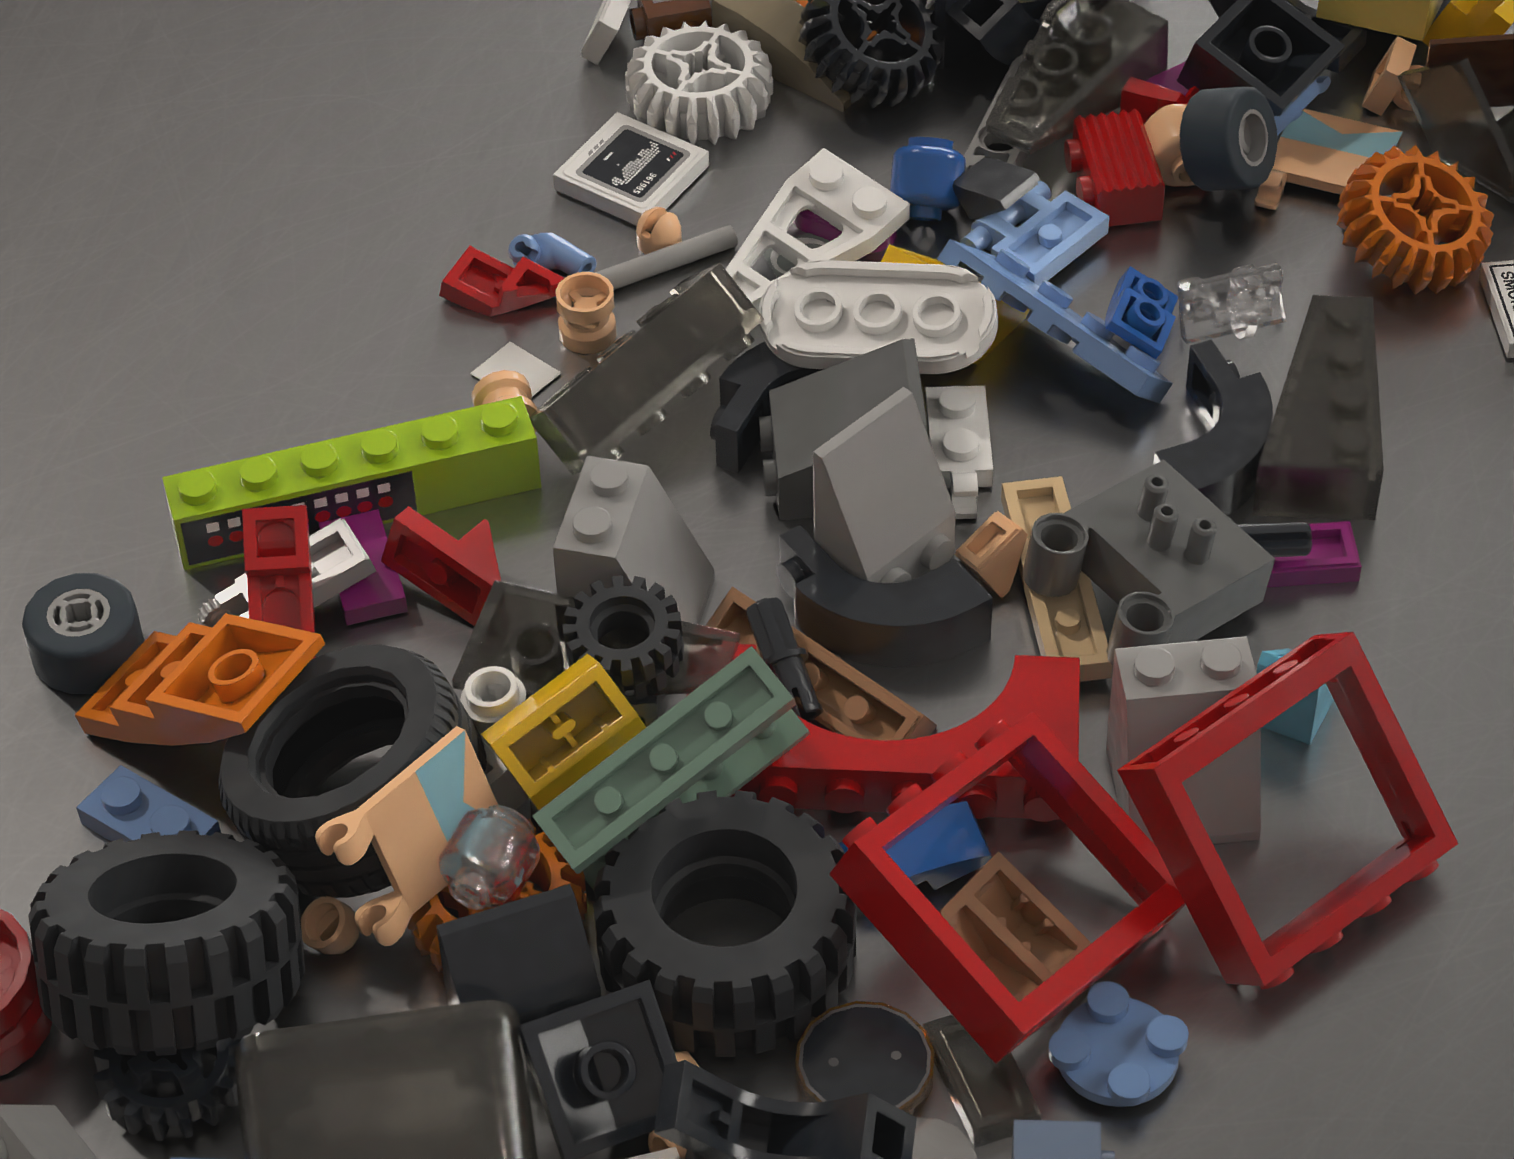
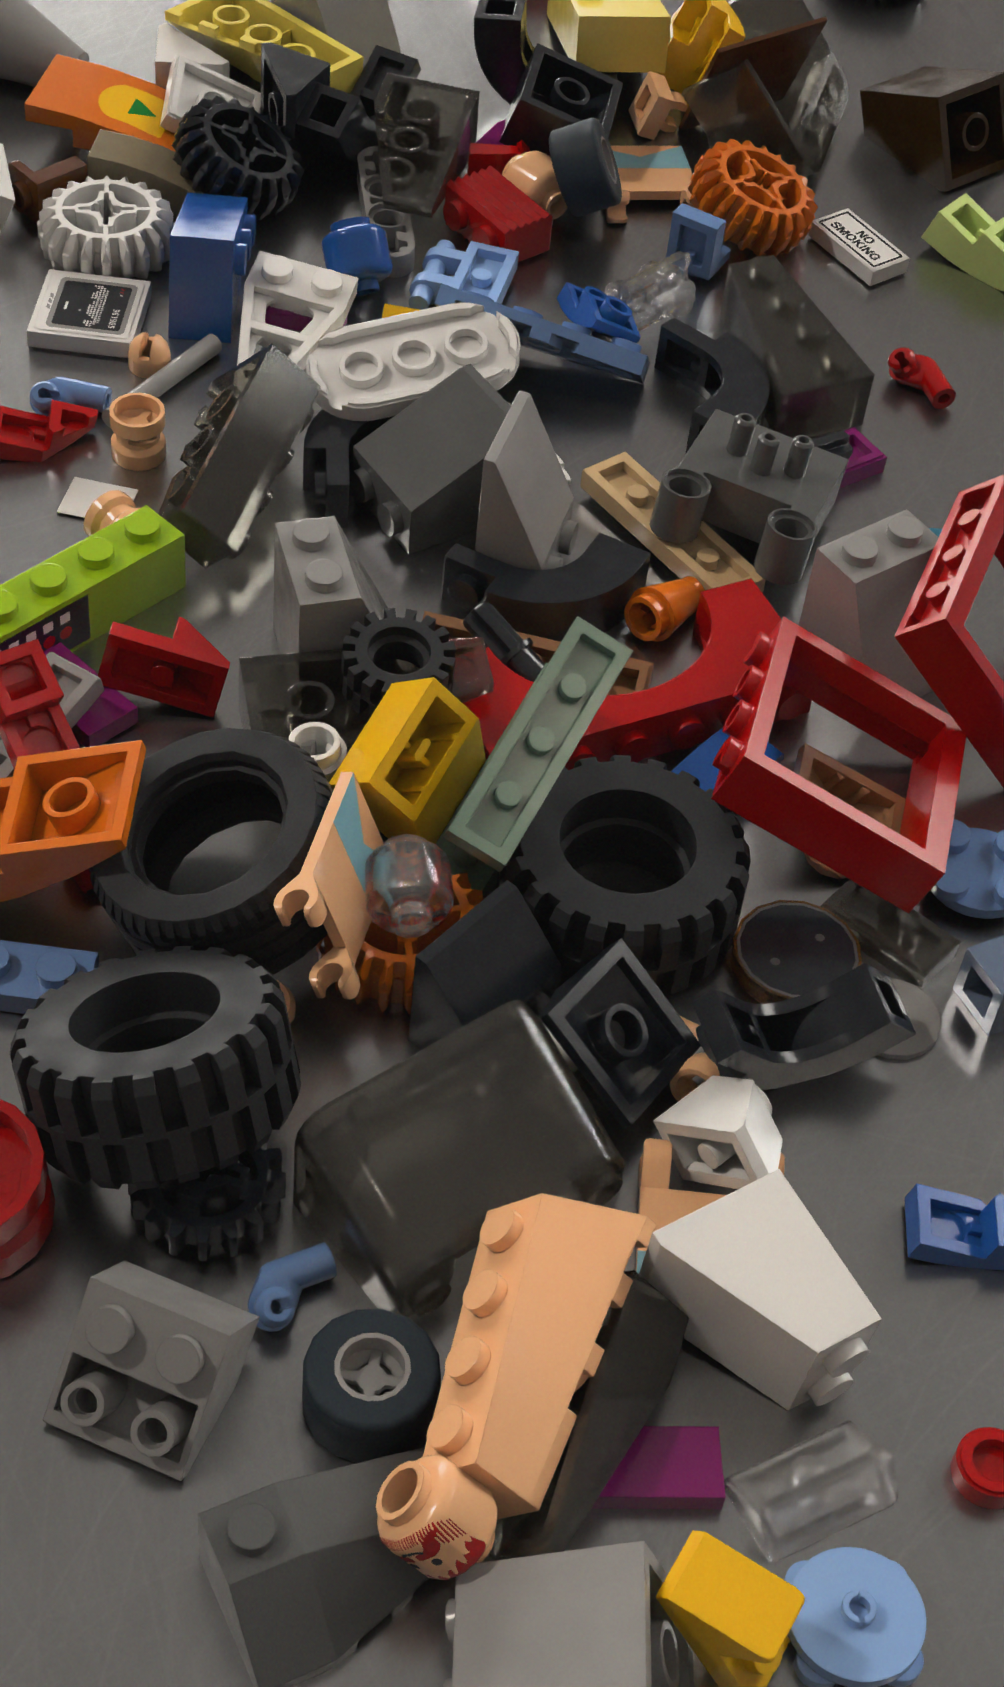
camera: 35 degrees left, 0 degrees up
black slope [953,157,1040,220] -> none
light nougat slope [954,511,1028,598] -> none
none -> blue wedge [168,193,256,343]
none -> orange cone [624,576,705,642]
none -> medium blue bracket [665,203,730,280]
none -> red arm [887,347,956,409]

